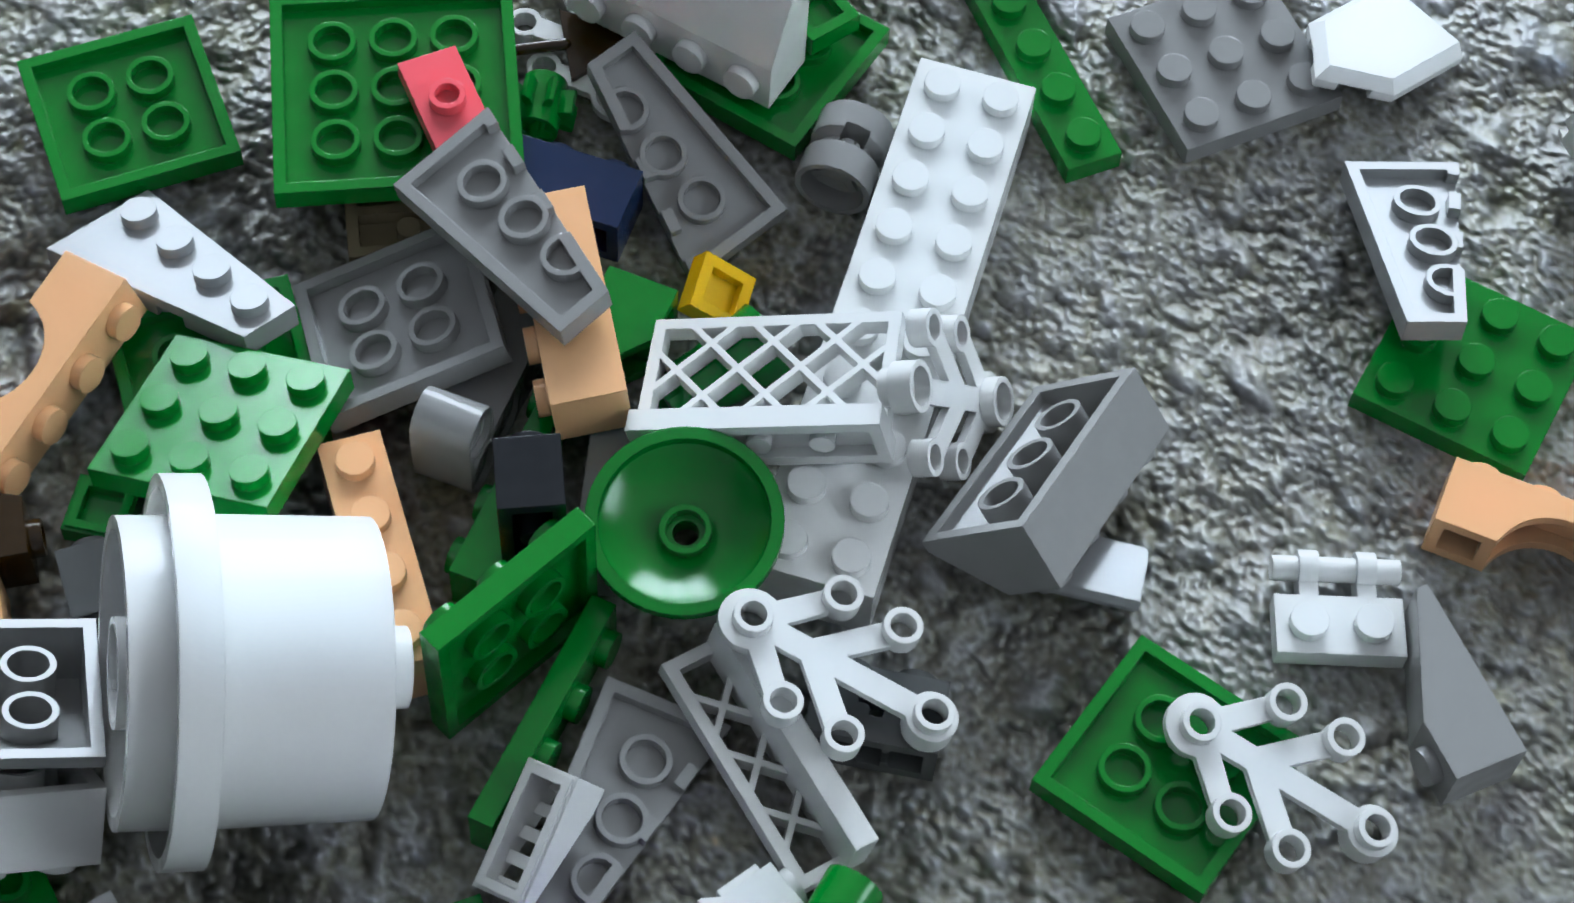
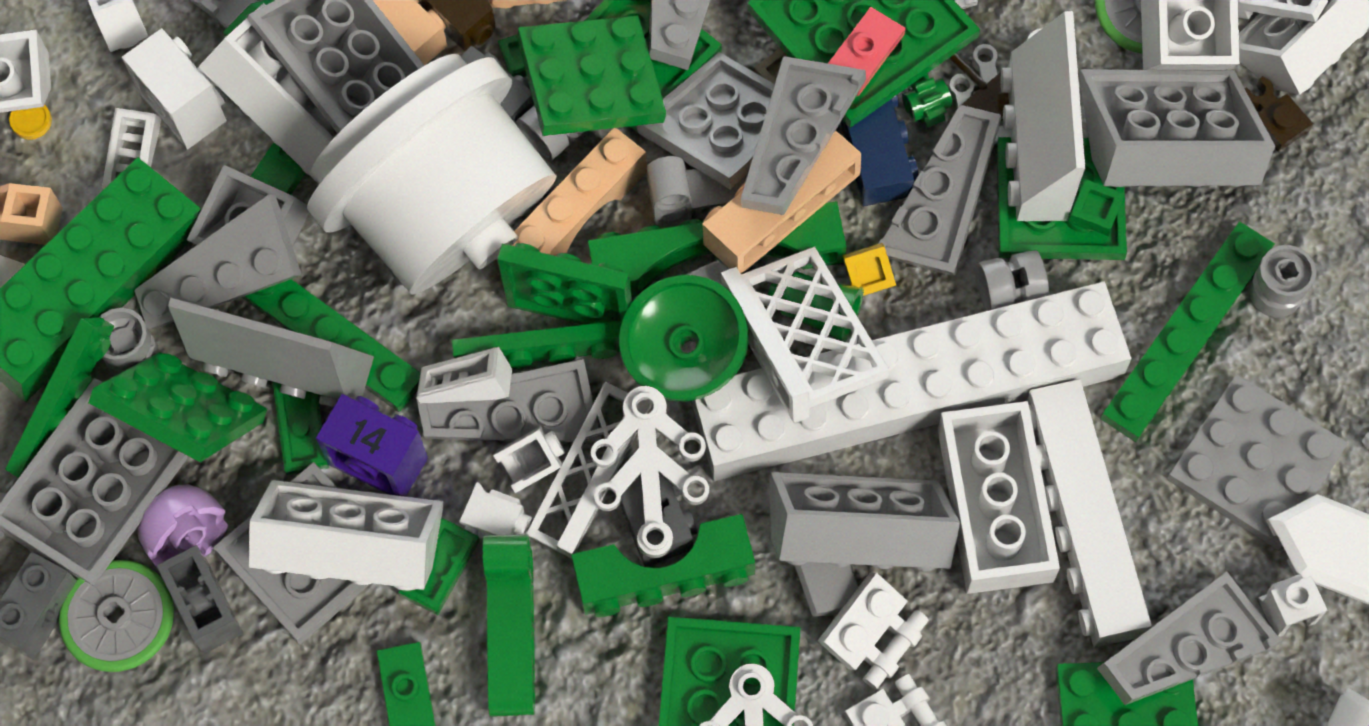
camera: 65 degrees right, 10 degrees up
black brick [492,430,567,562] -> none
white plant [877,308,1014,481] -> none
none -> white window [493,426,565,493]
none -> green arch [571,514,756,617]
none -> white plate [818,573,929,690]
none -> white brick [937,401,1060,594]
none -> white brick [1027,379,1152,648]
none -> white window [1258,574,1328,637]

